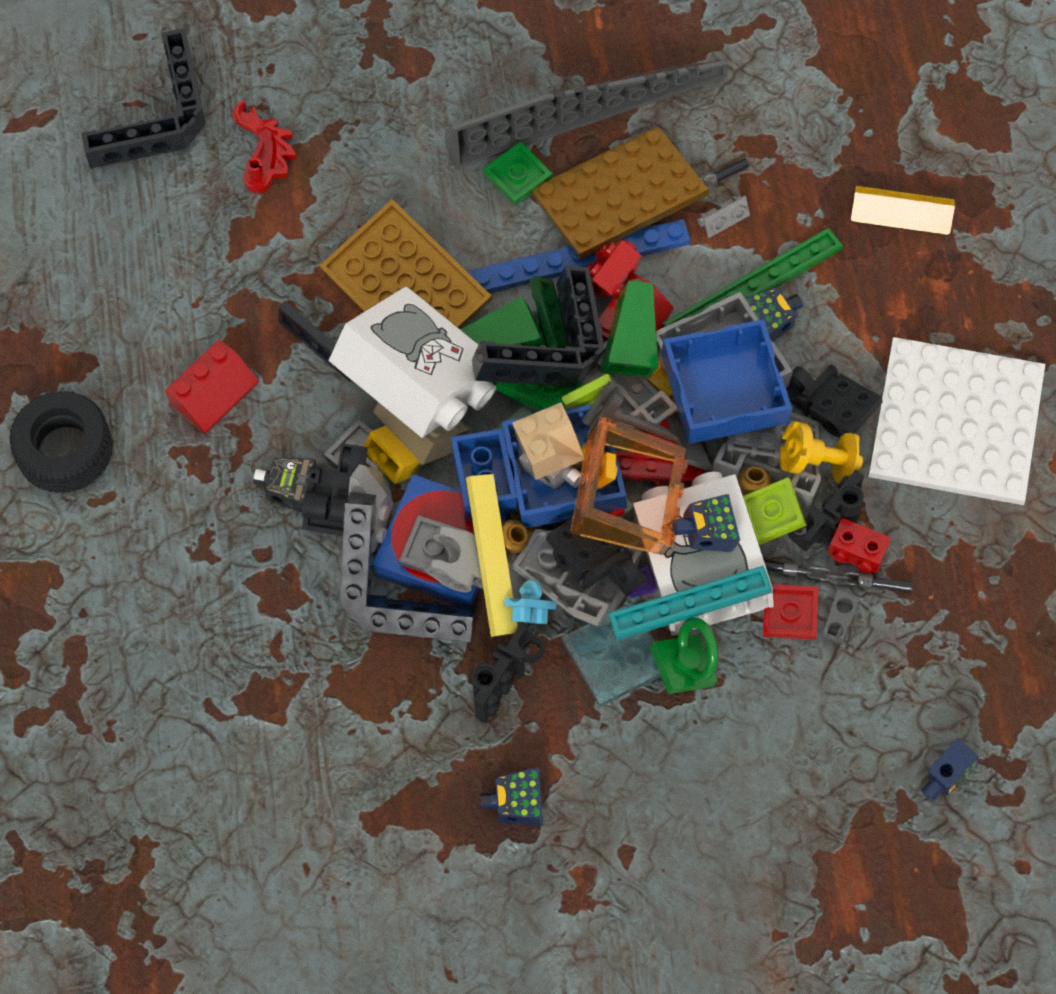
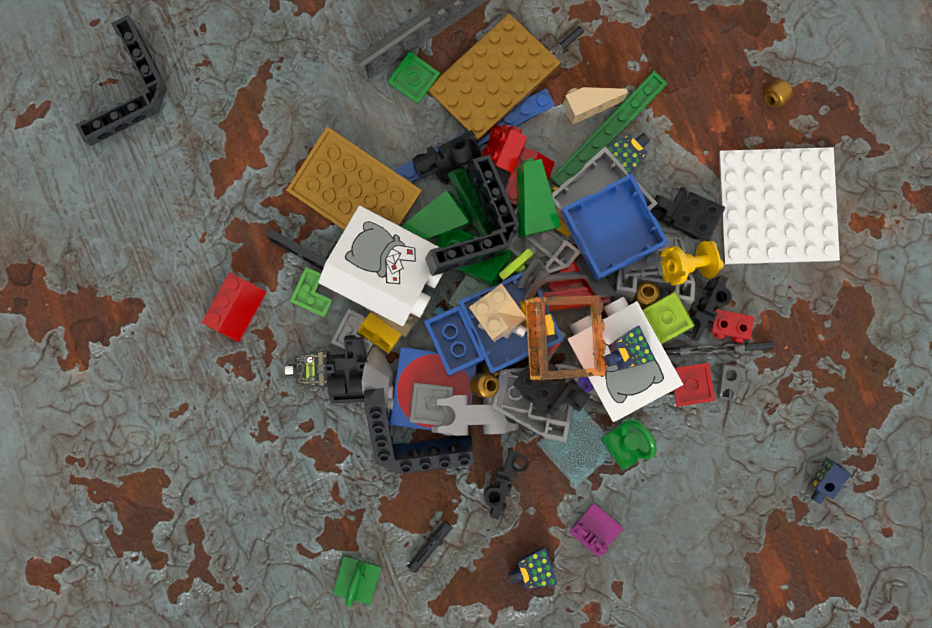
camera: 15 degrees left, 20 degrees up
black tyre [9,391,113,493] -> none
red animal [232,100,297,193] -> none
light yellow tile [466,474,518,637] -> none
medium azure hips [504,580,556,624] -> none
teal tile [608,565,772,641] -> none
light grey hinge [697,195,750,238] -> none
panel [851,186,955,234] -> none
none -> bright green plate [290,267,333,318]
none -> green tile [333,556,382,607]
none -> black pin [407,520,453,573]
none -> black plate [412,130,482,185]
none -> tan slope [563,87,628,125]
none -> magenta hinge [569,503,623,558]
none -> pearl gold head [764,79,793,108]

